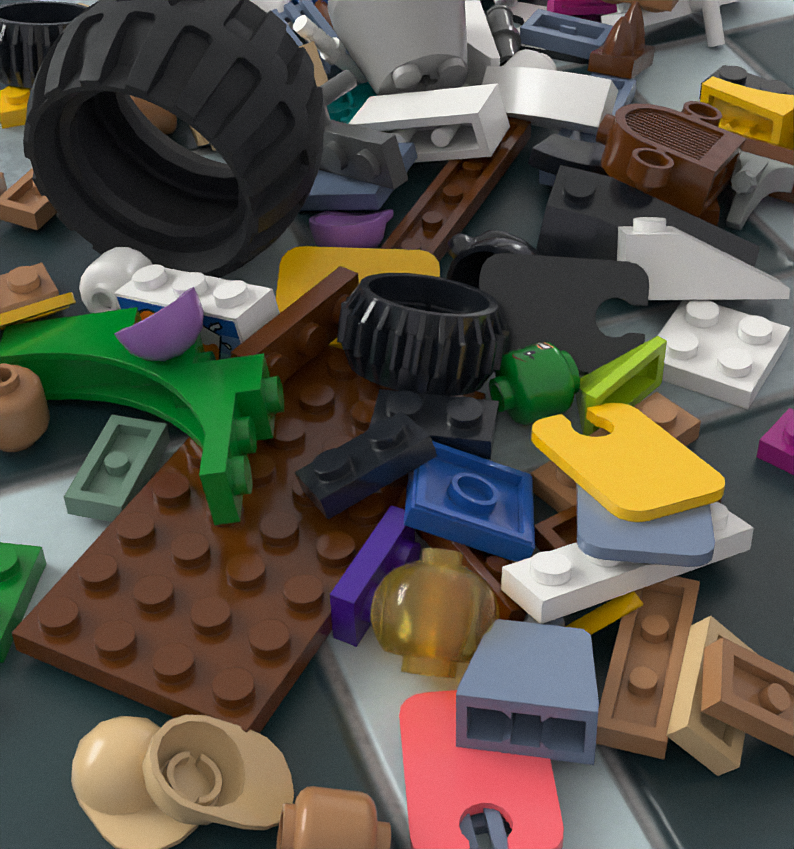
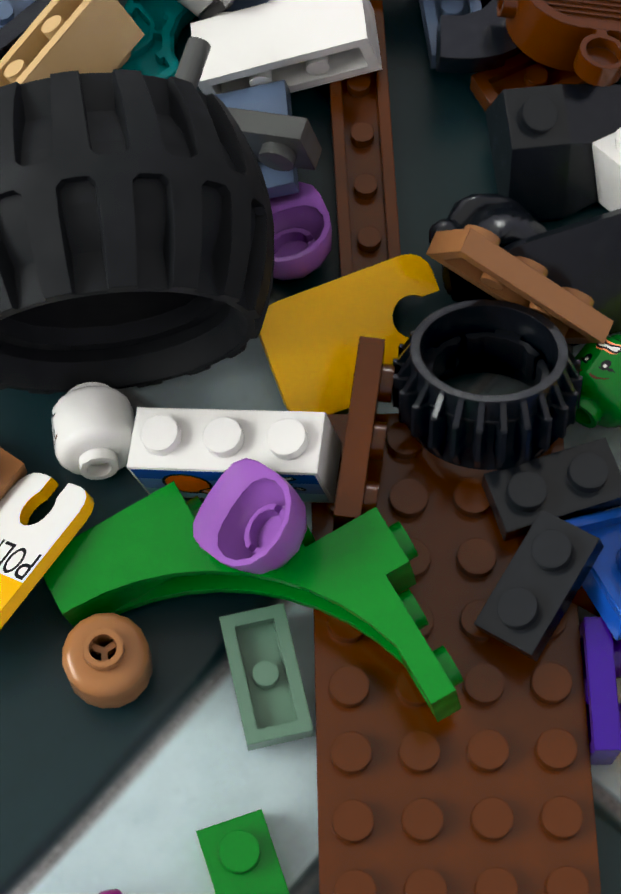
camera: 30 degrees left, 25 degrees up
none -> medium nougat plate [426,224,614,344]

